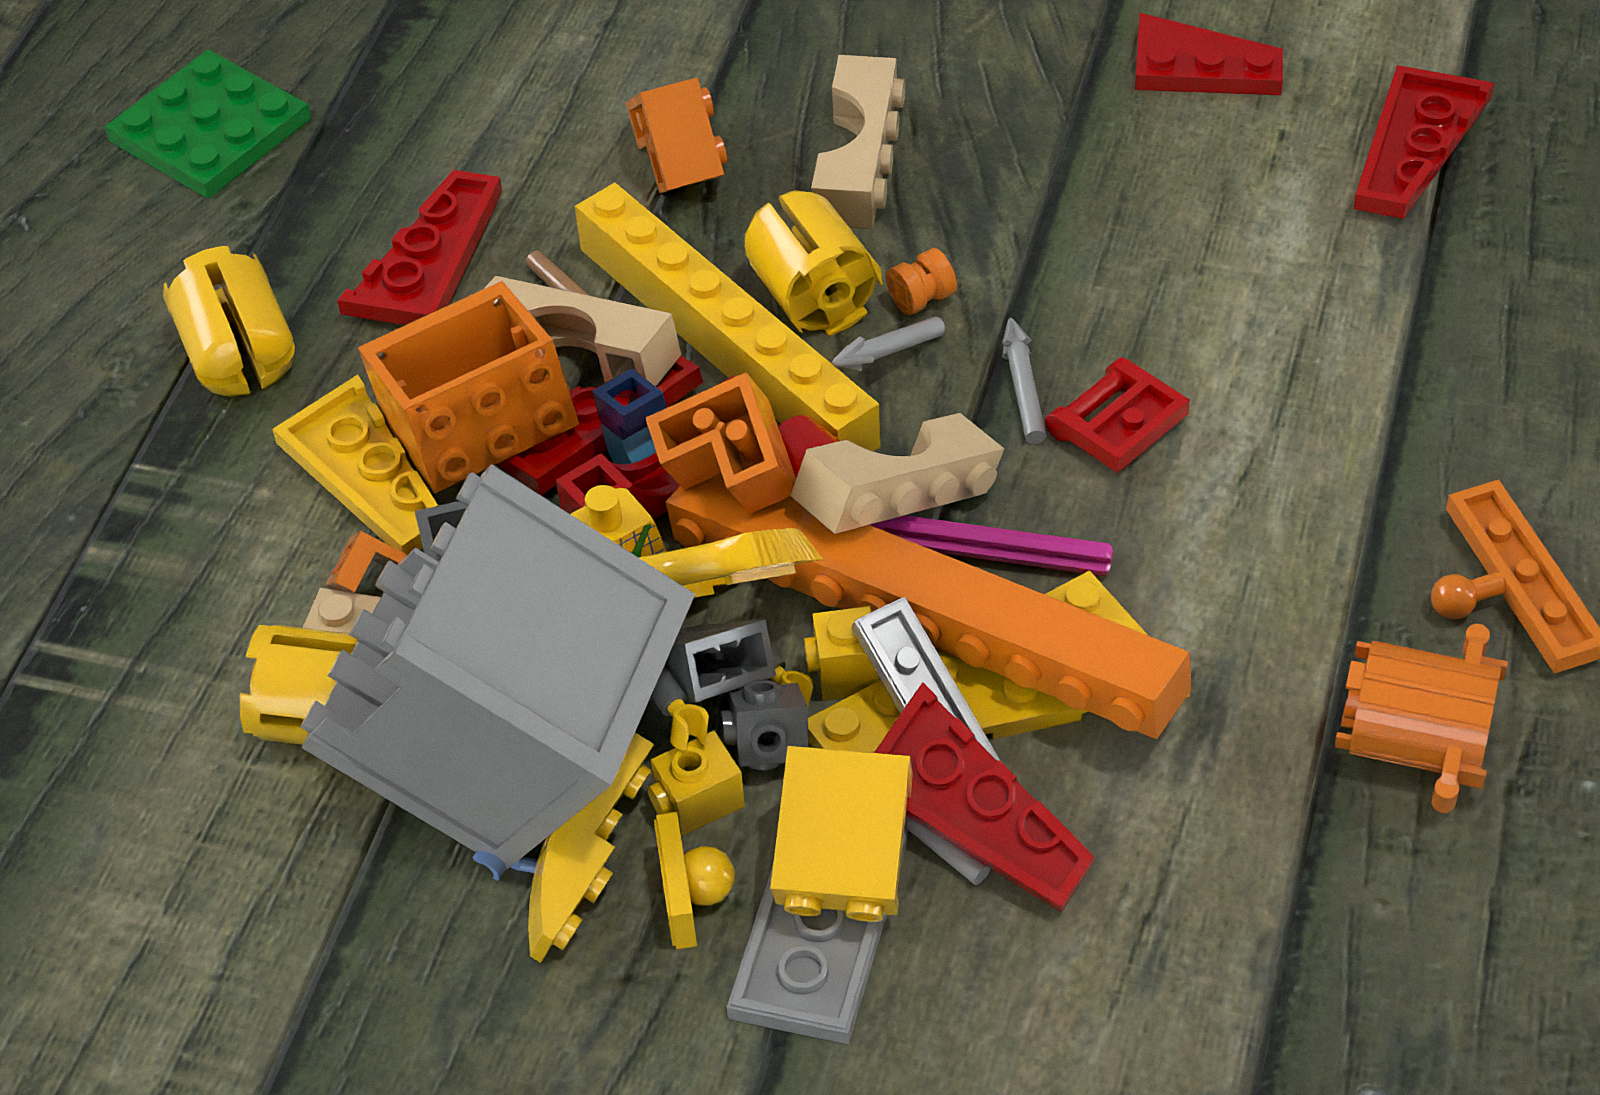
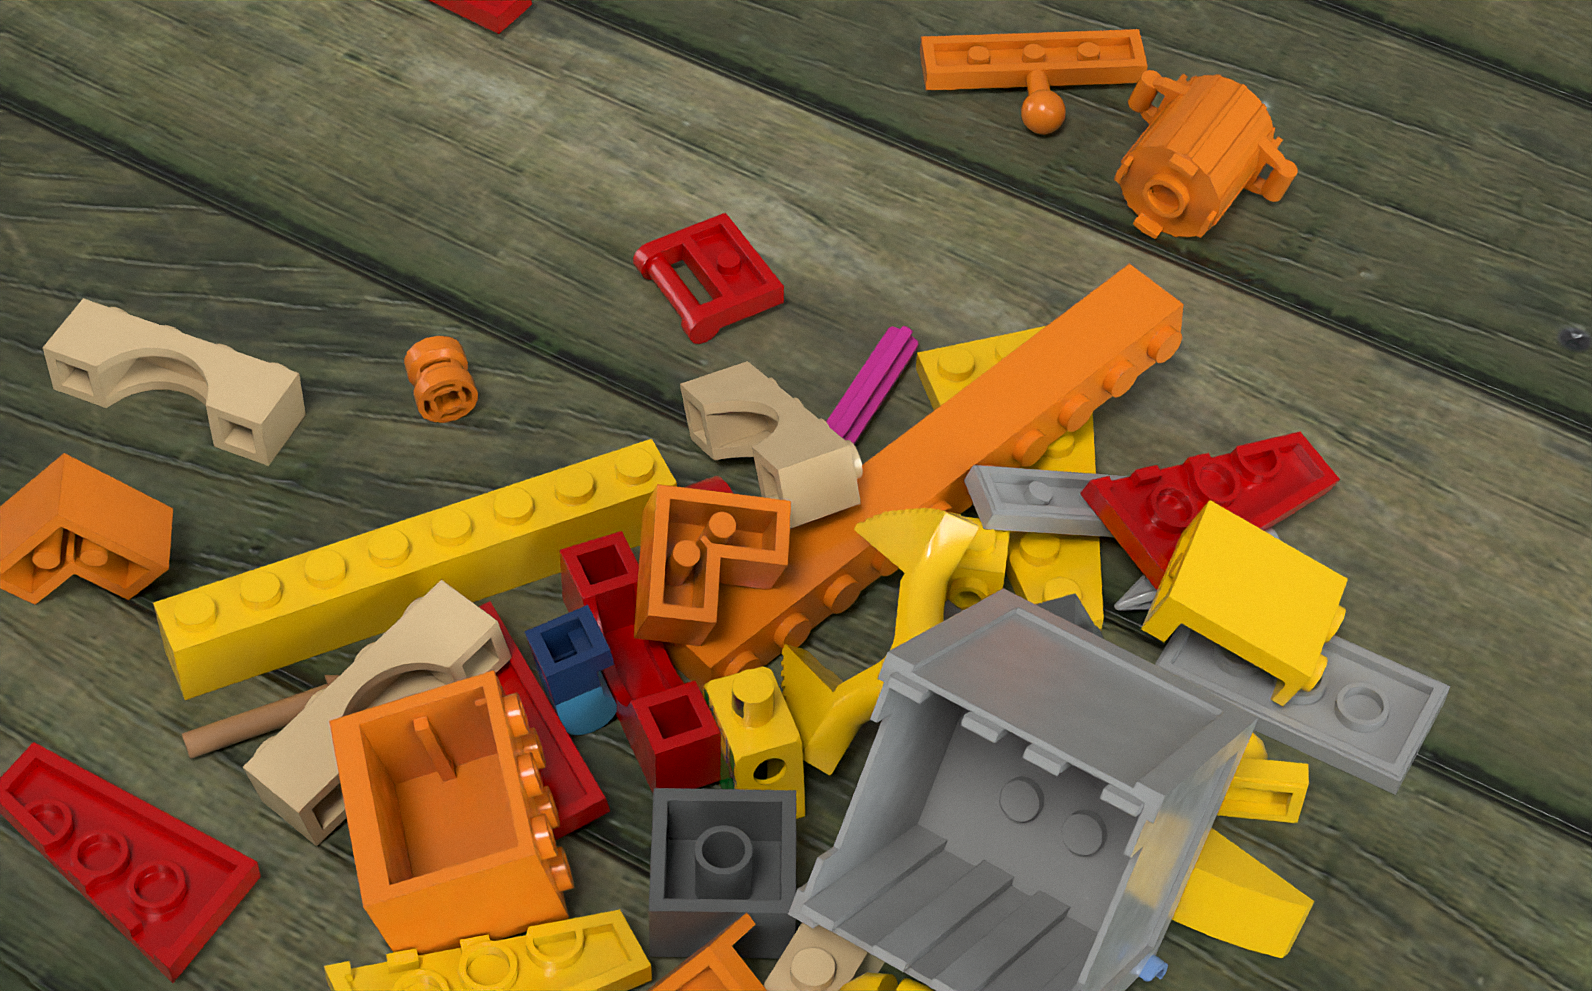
camera: 80 degrees left, 0 degrees up
yellow cylinder [744,190,883,336] -> none
light grey piece [832,316,945,371] -> none
light grey piece [1002,318,1047,444] -> none
red wing [1135,12,1283,95] -> none

